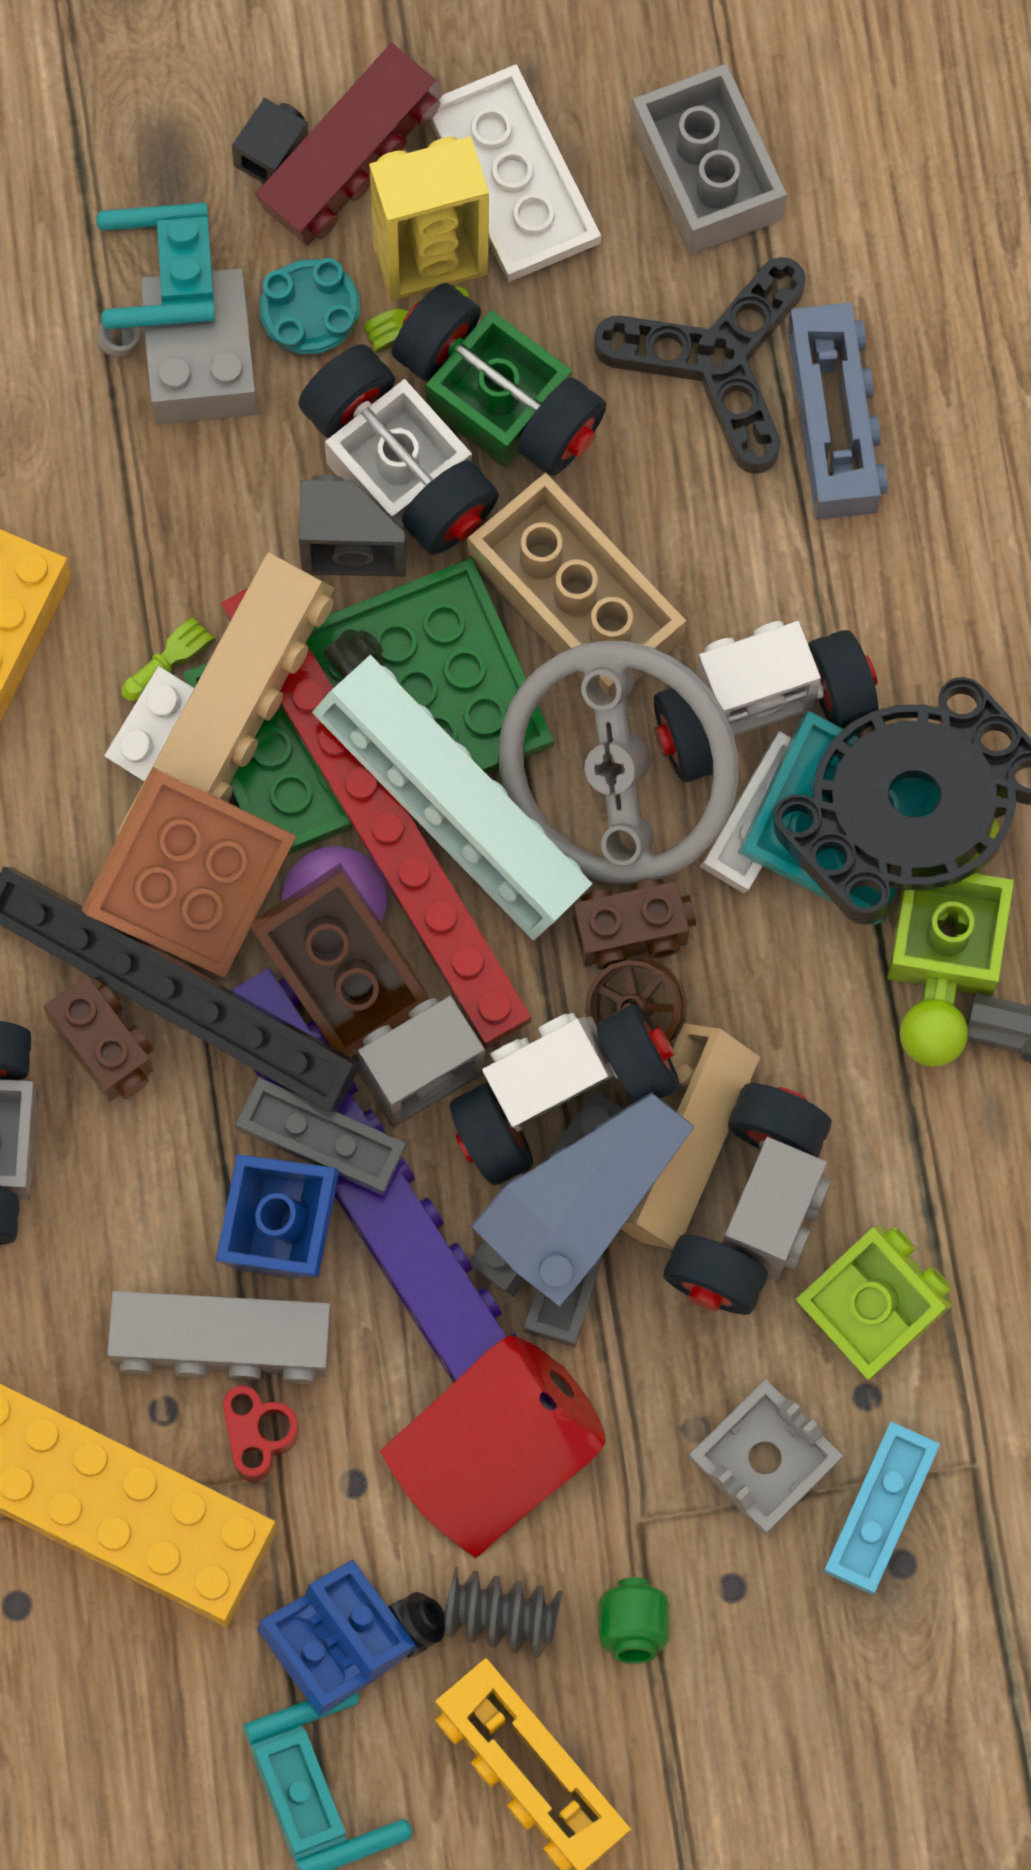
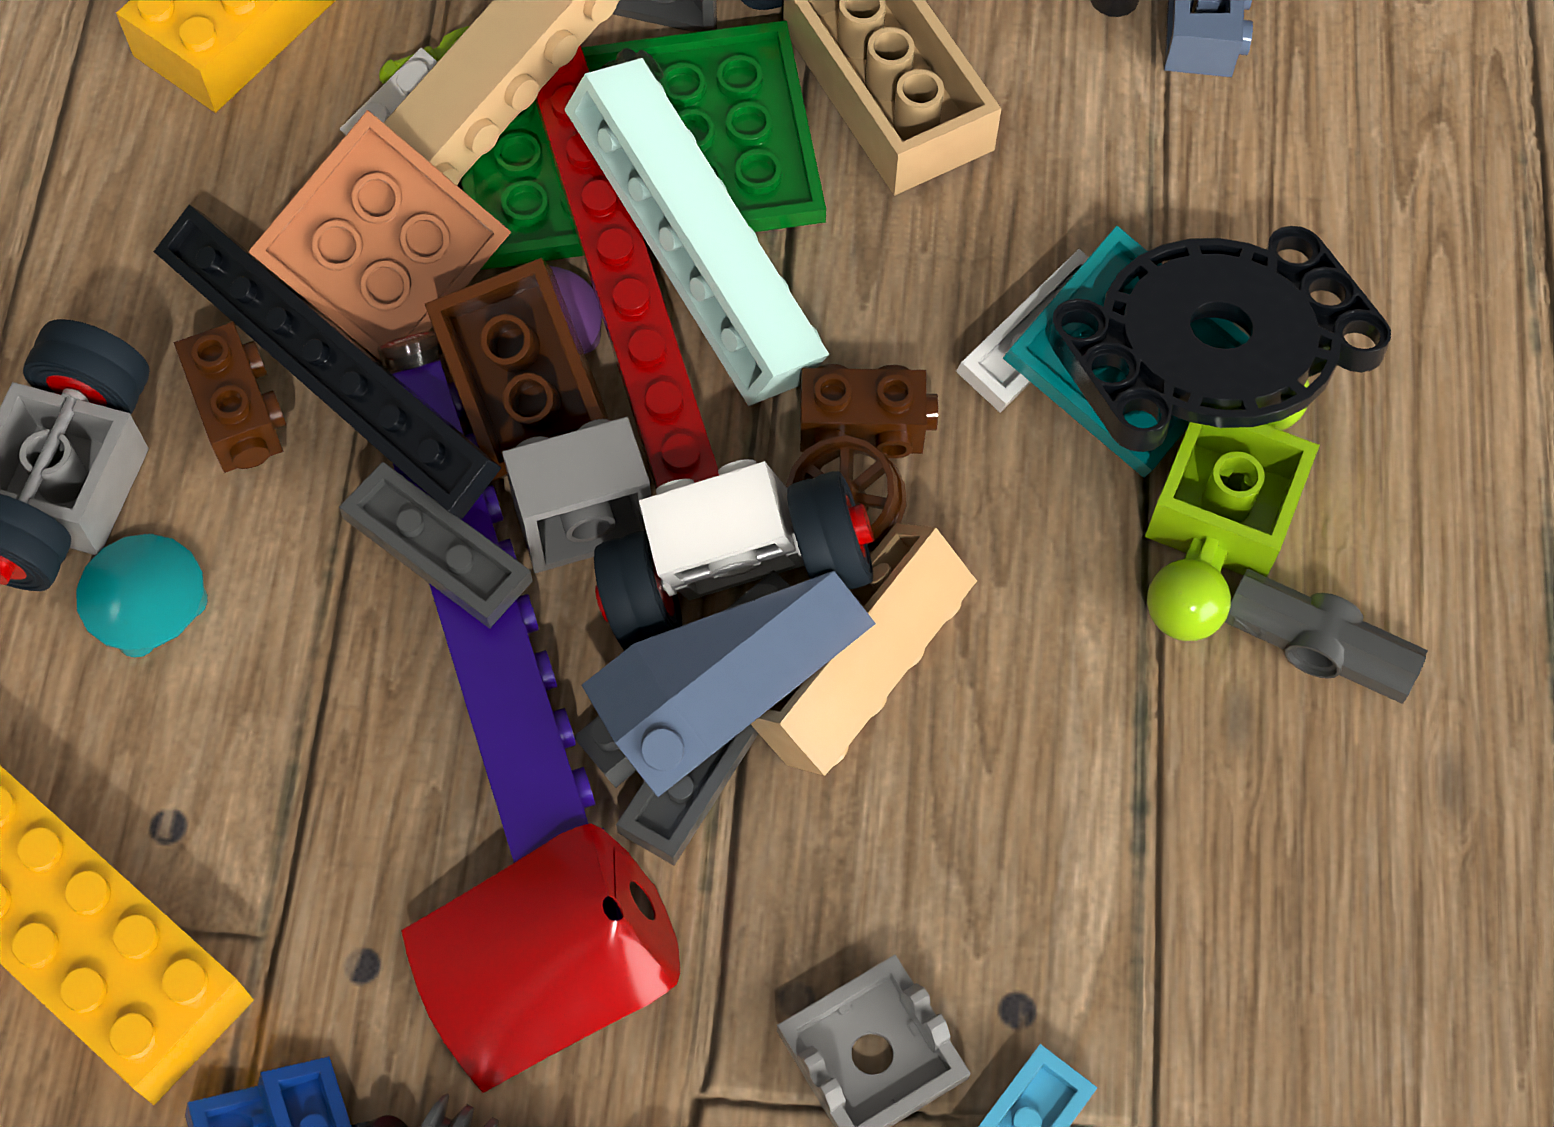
camera: 15 degrees right, 10 degrees down
light grey brick [107,1291,331,1384] -> none
blue slope [216,1154,339,1278] -> none
red piece [223,1386,299,1482] -> none
light grey piece [498,640,739,885] -> none
brick [653,621,879,782] -> none
brick [663,1083,832,1315] -> none
lime plate [795,1224,954,1380] -> none
none -> teal dish [76,533,208,658]
none -> clear smoke tile [377,331,443,372]

